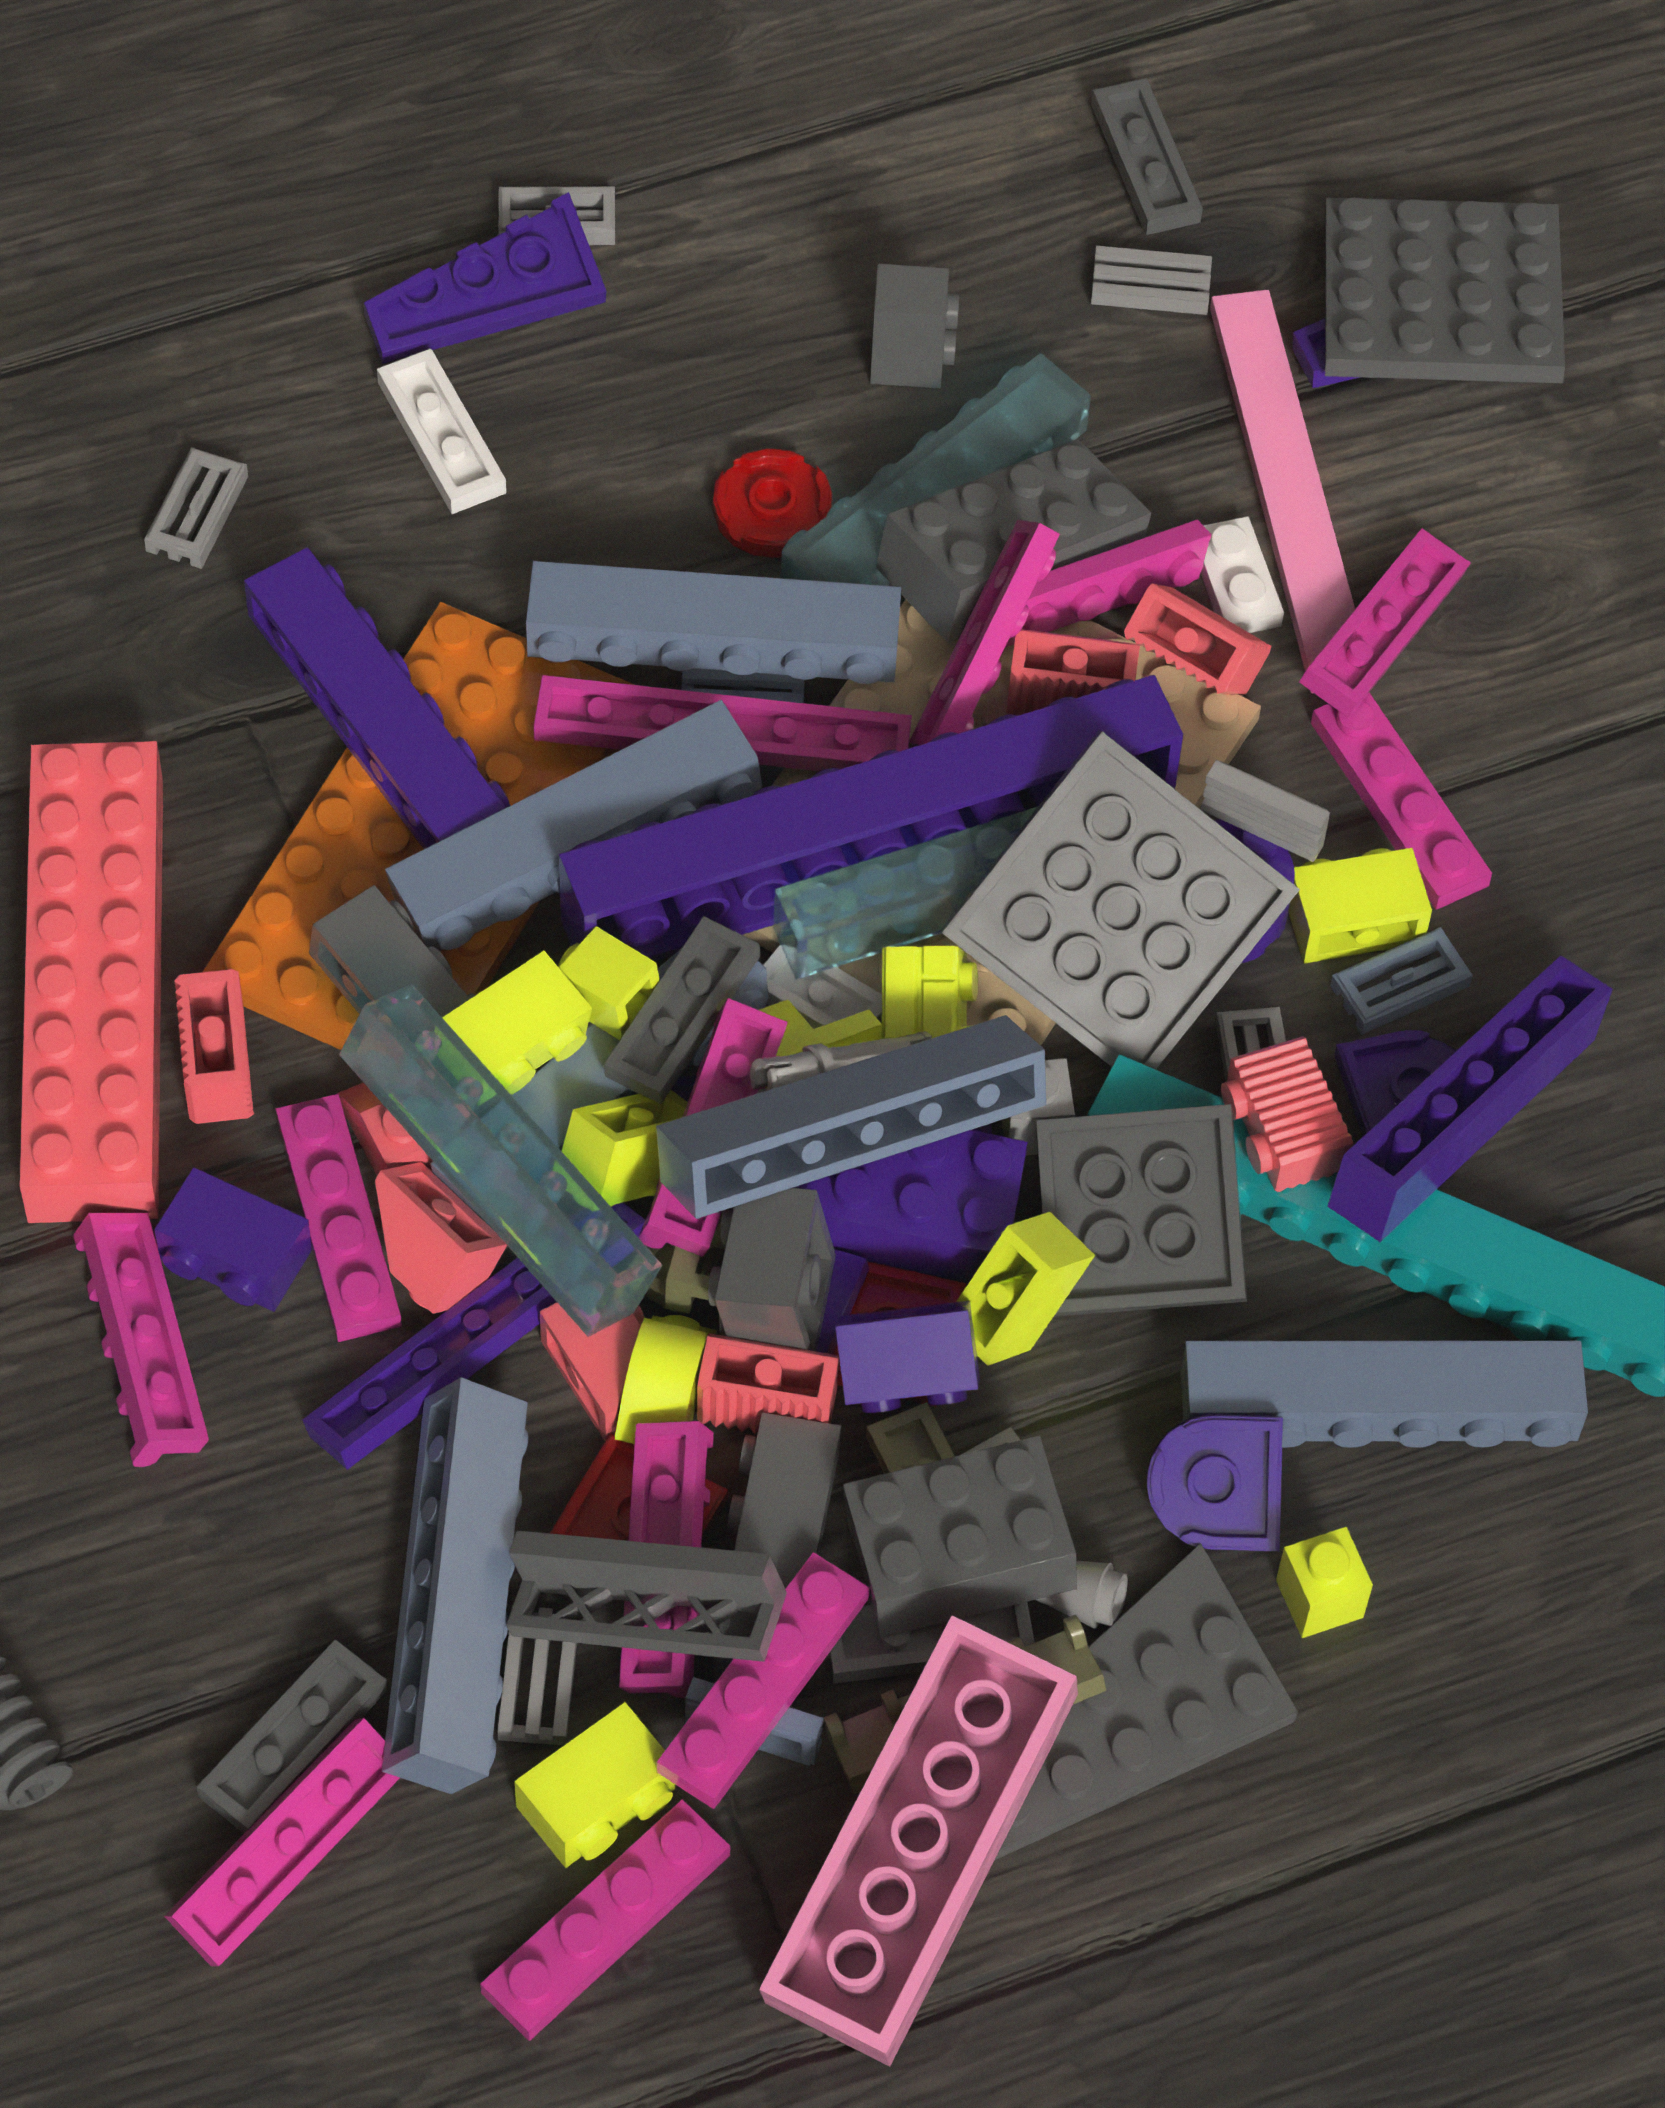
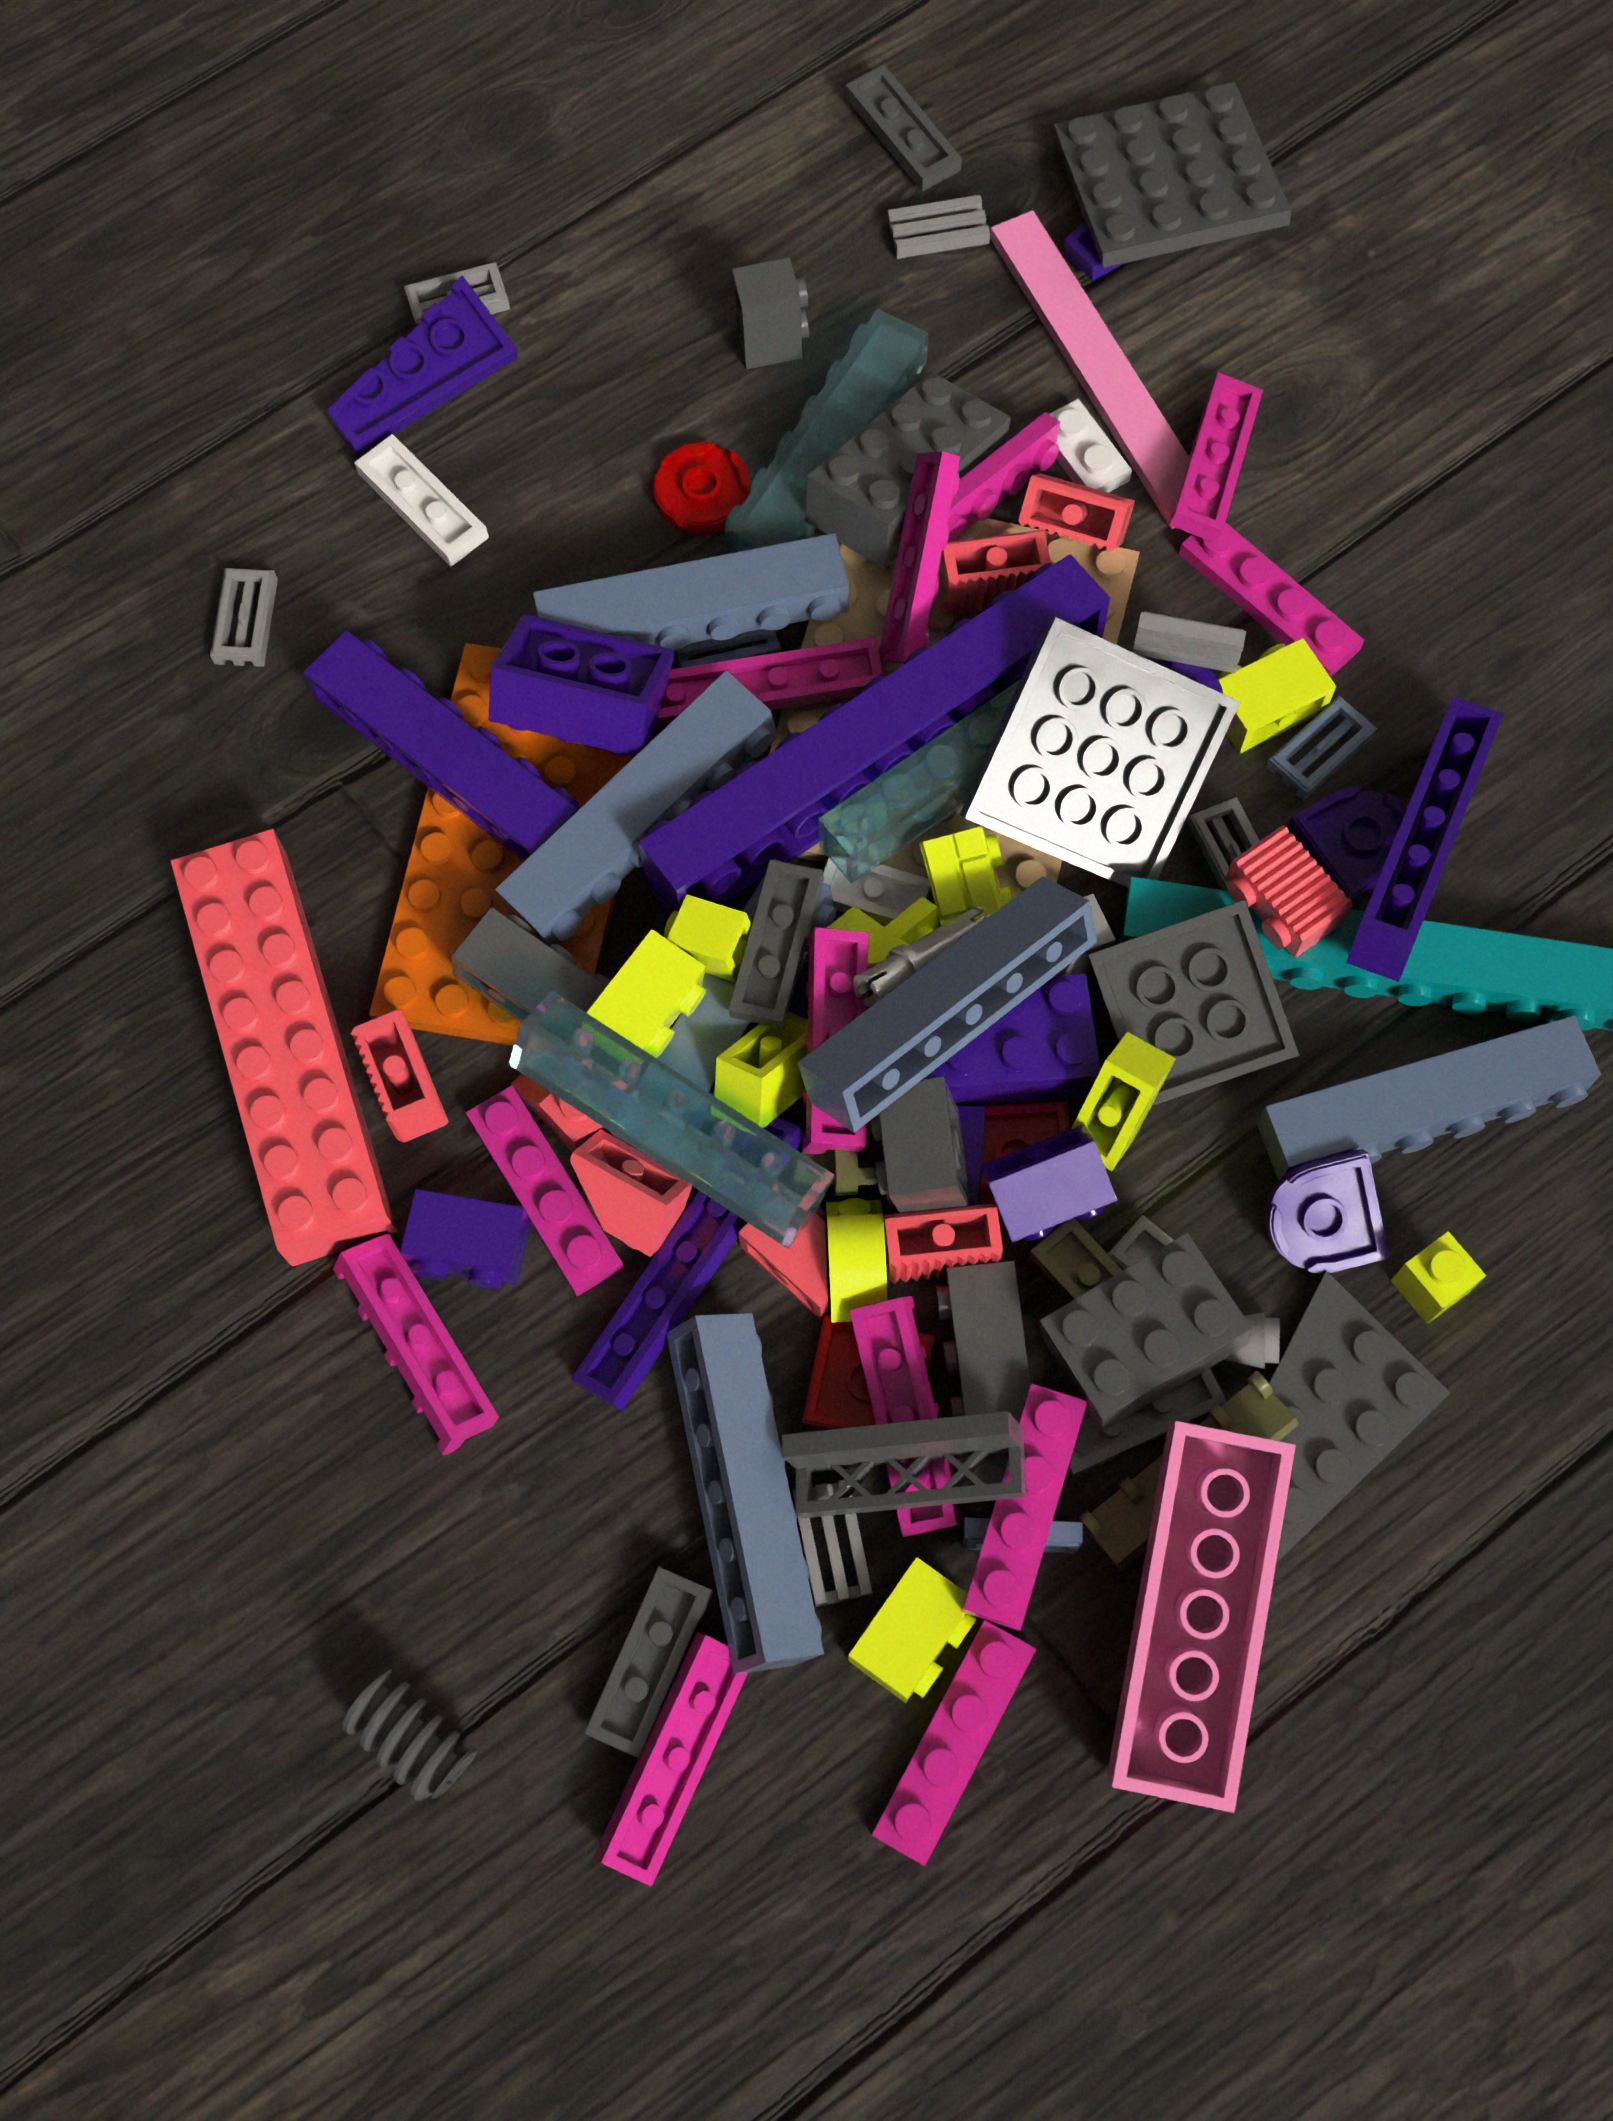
camera: 10 degrees left, 10 degrees up
none -> dark purple slope [488,614,675,757]

